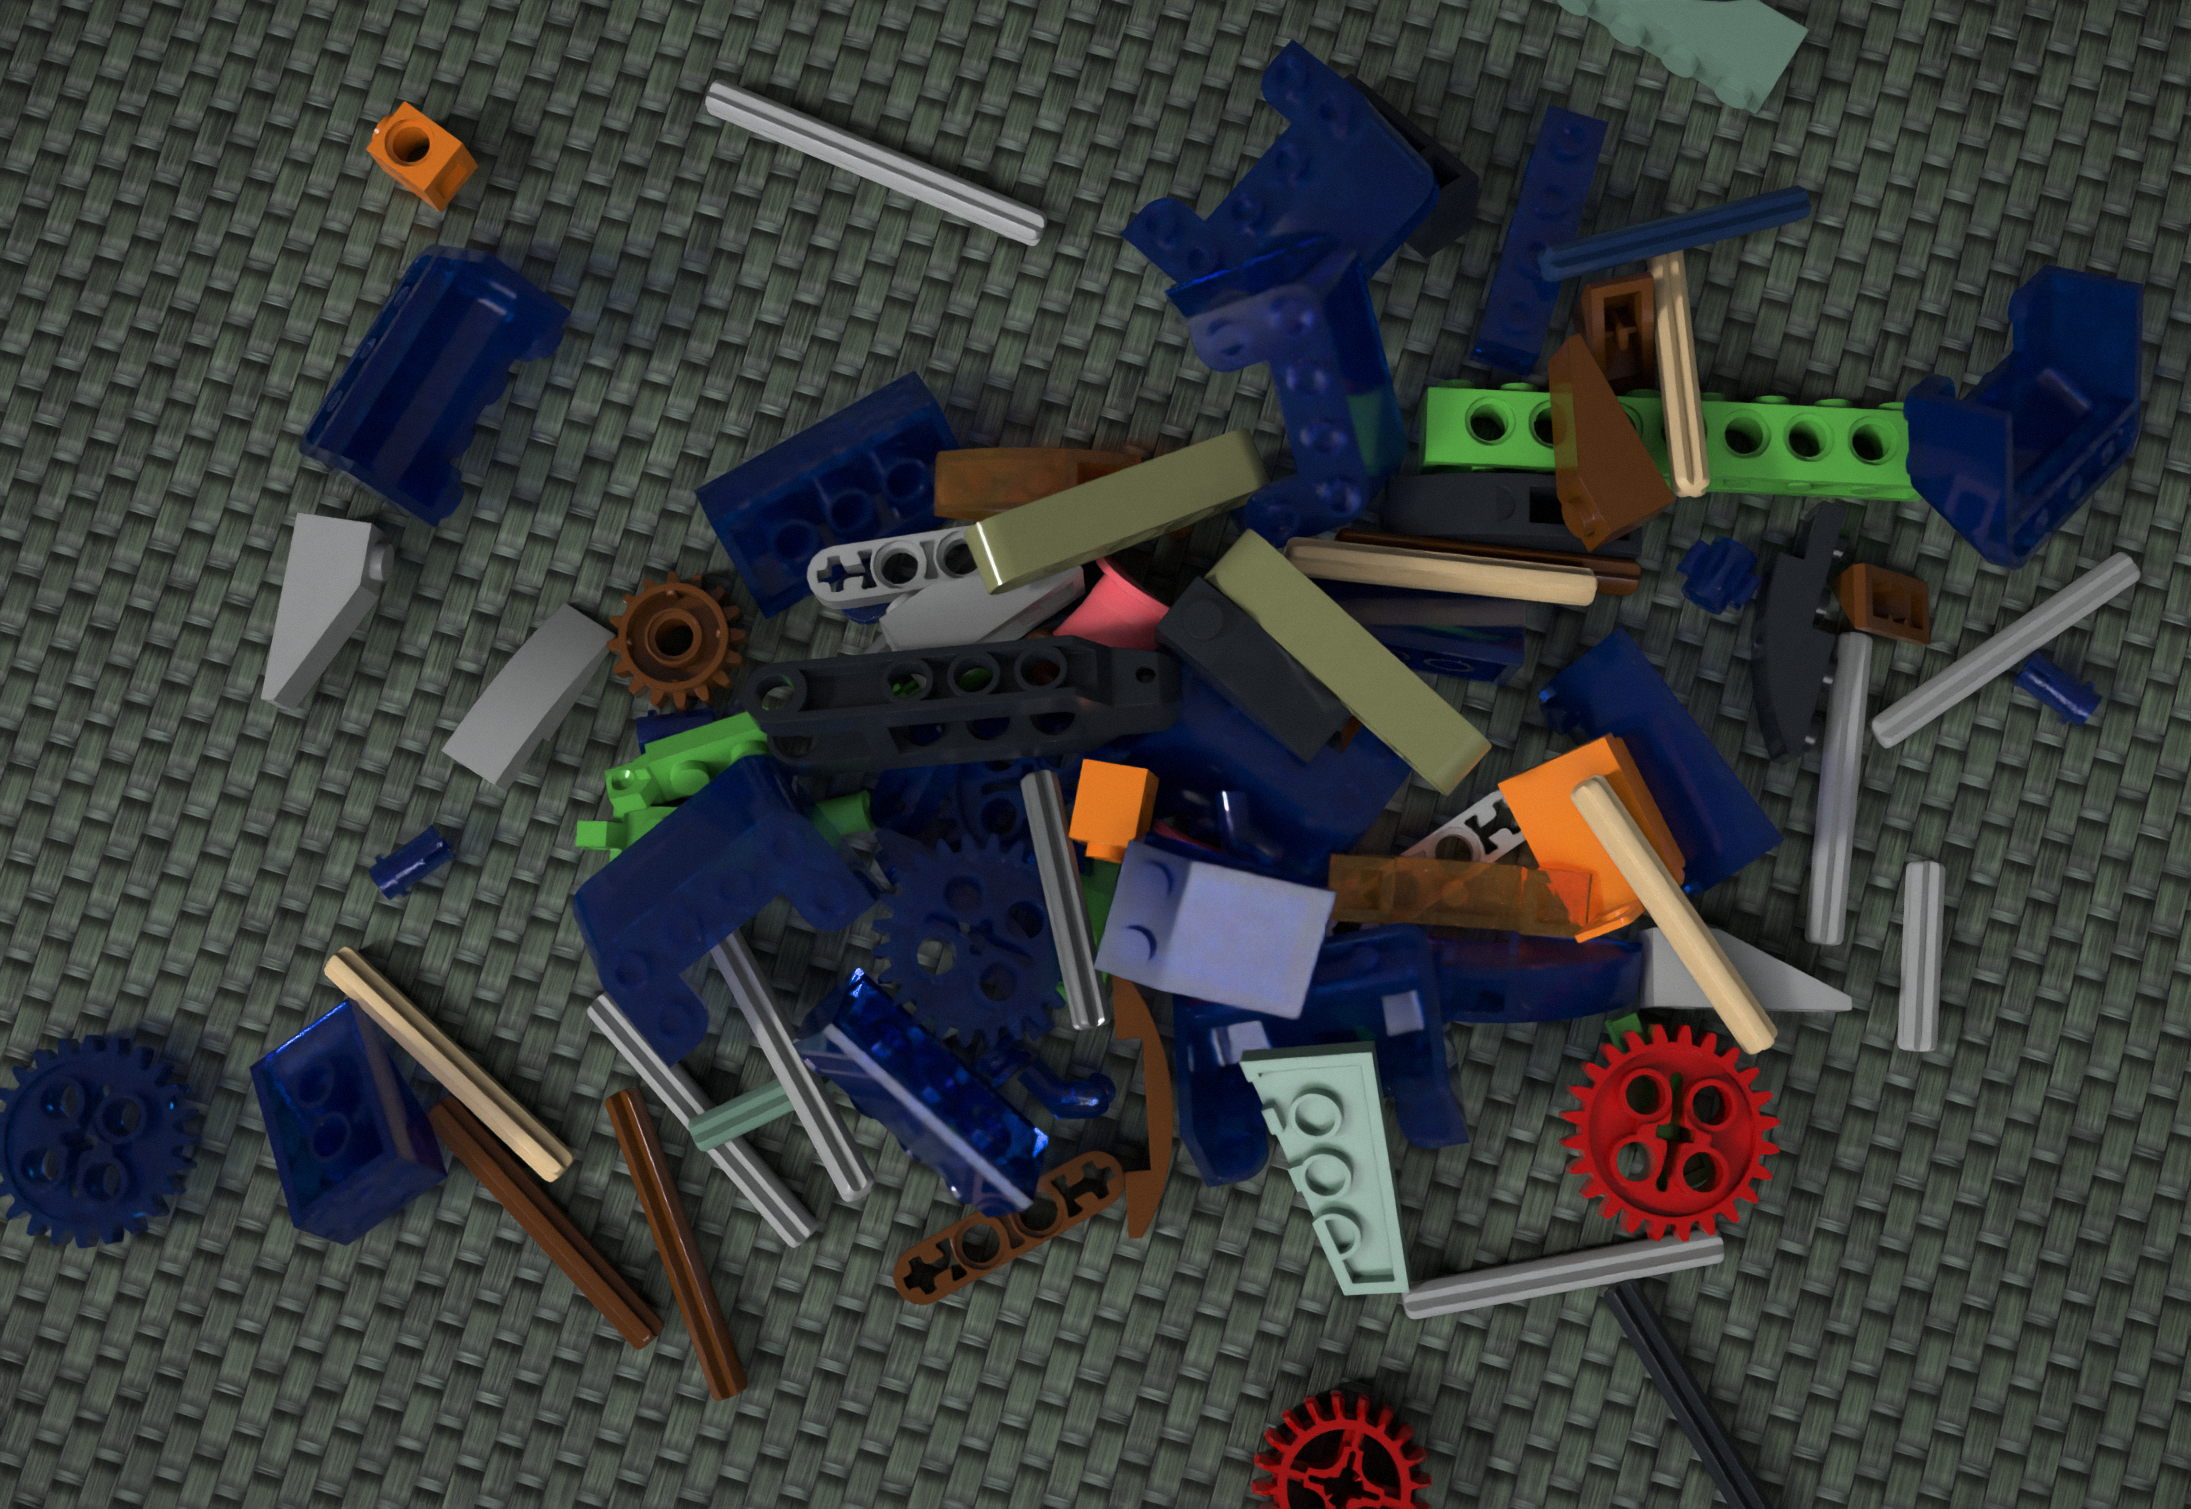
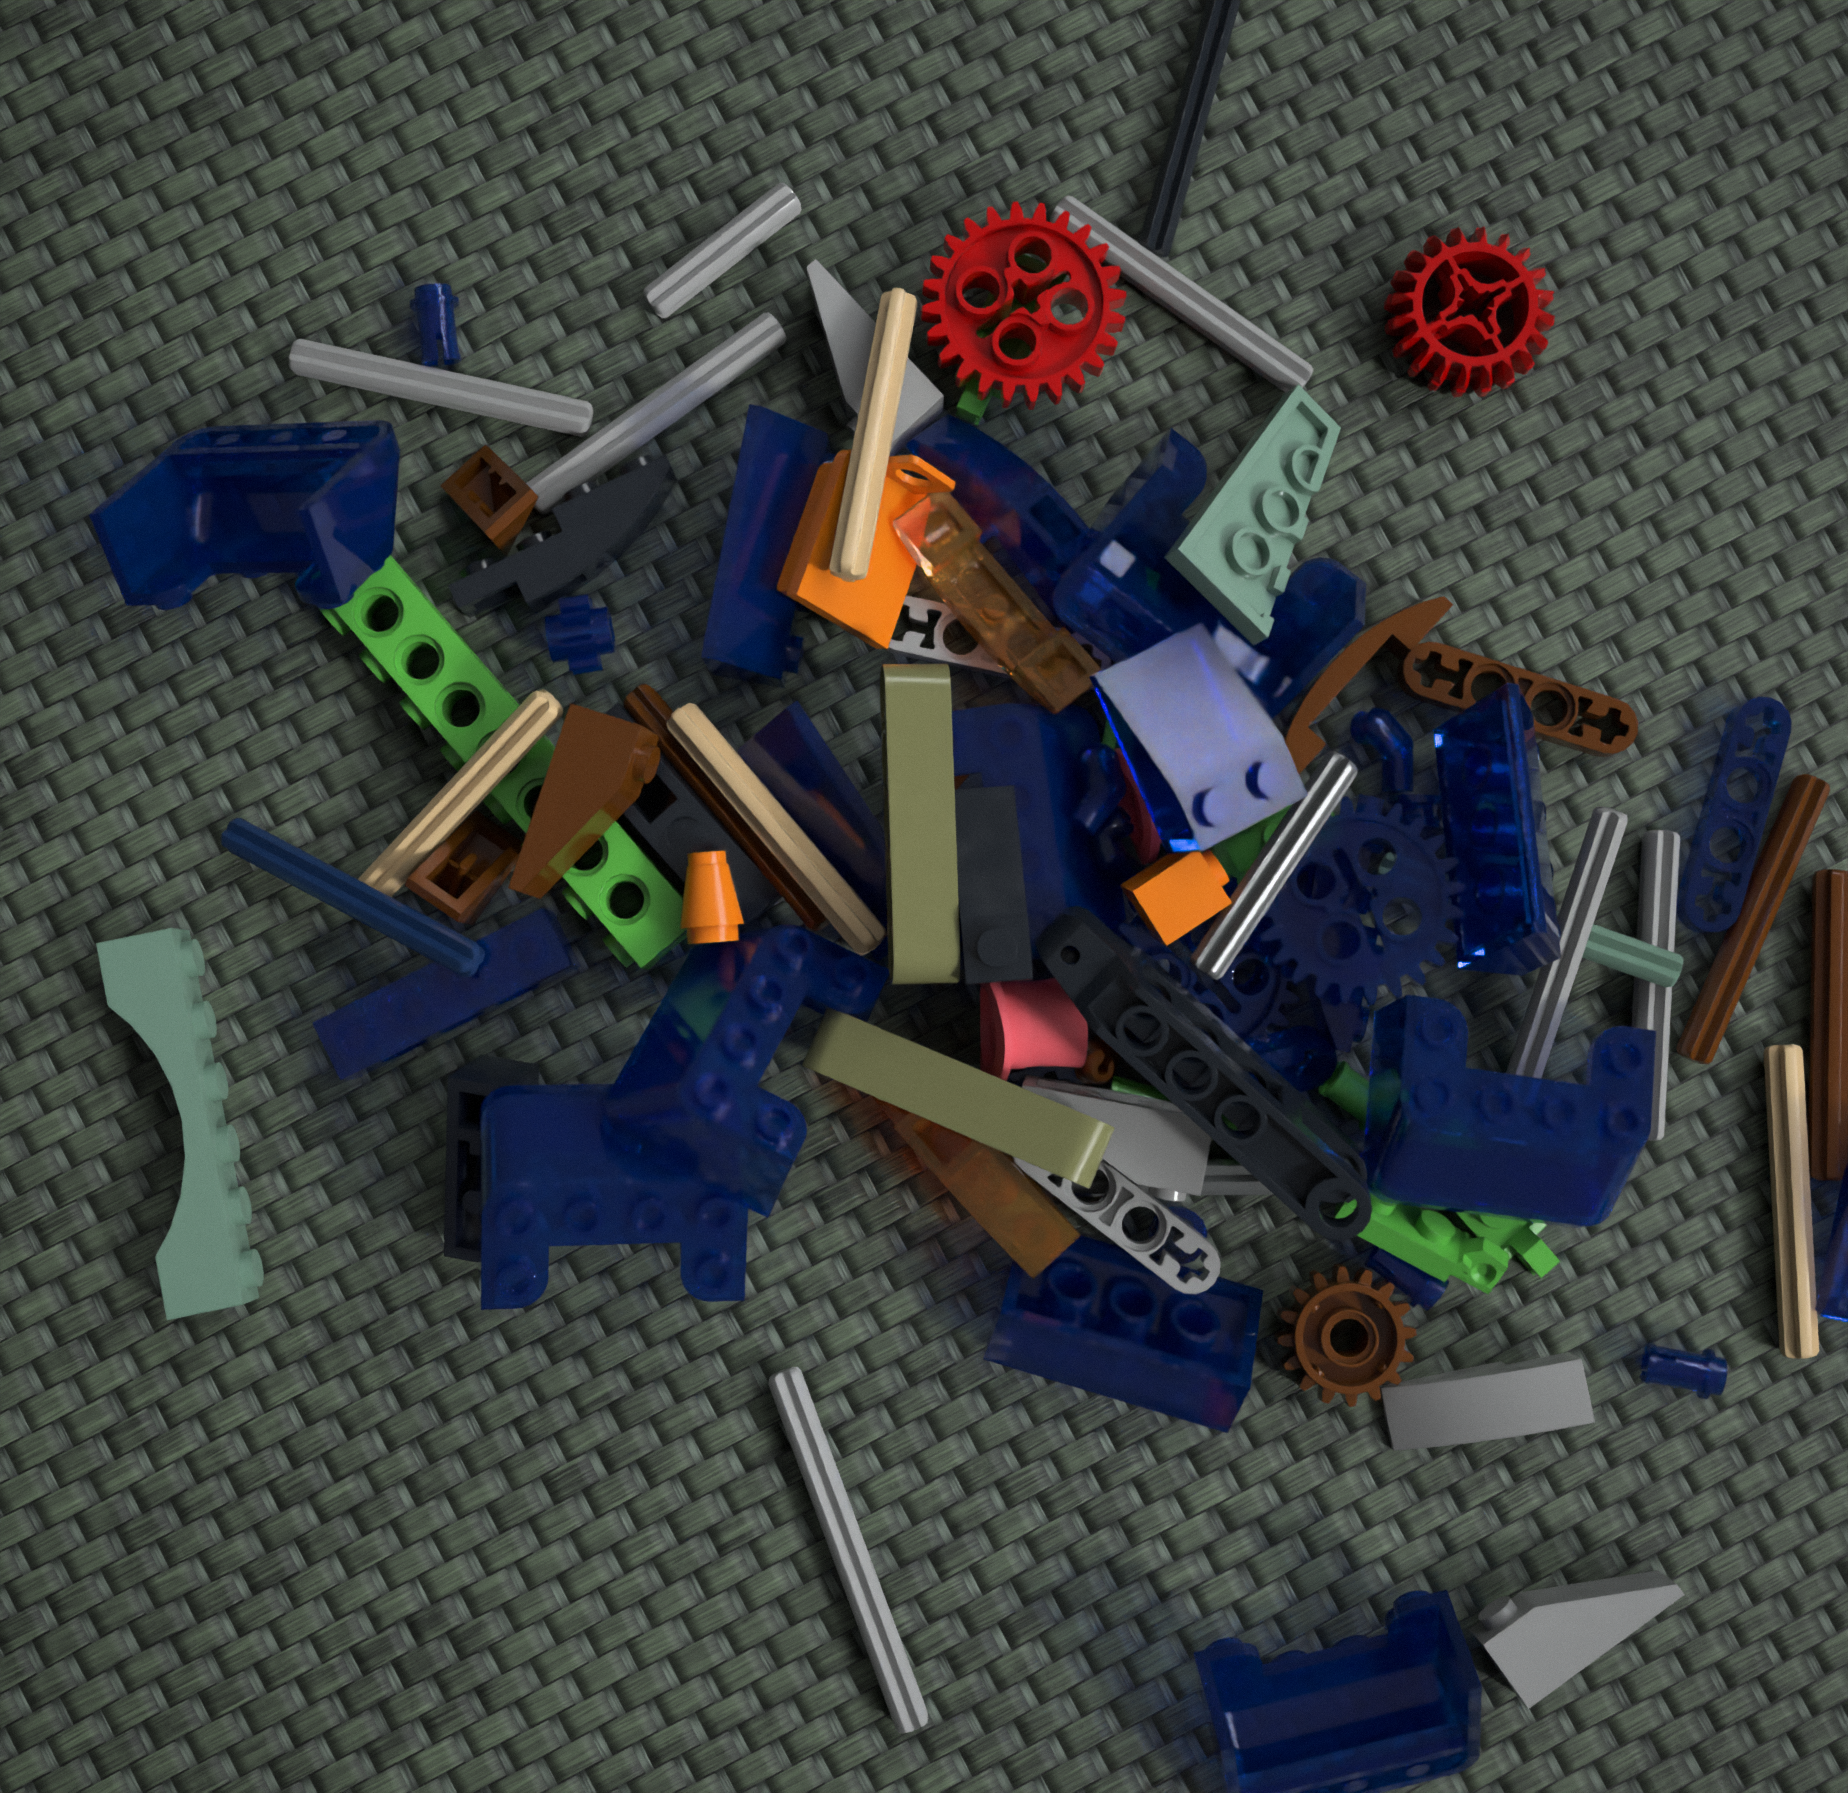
camera: 140 degrees left, 5 degrees up
none -> orange cone [680,851,744,944]
none -> clear blue beam [1676,697,1792,933]

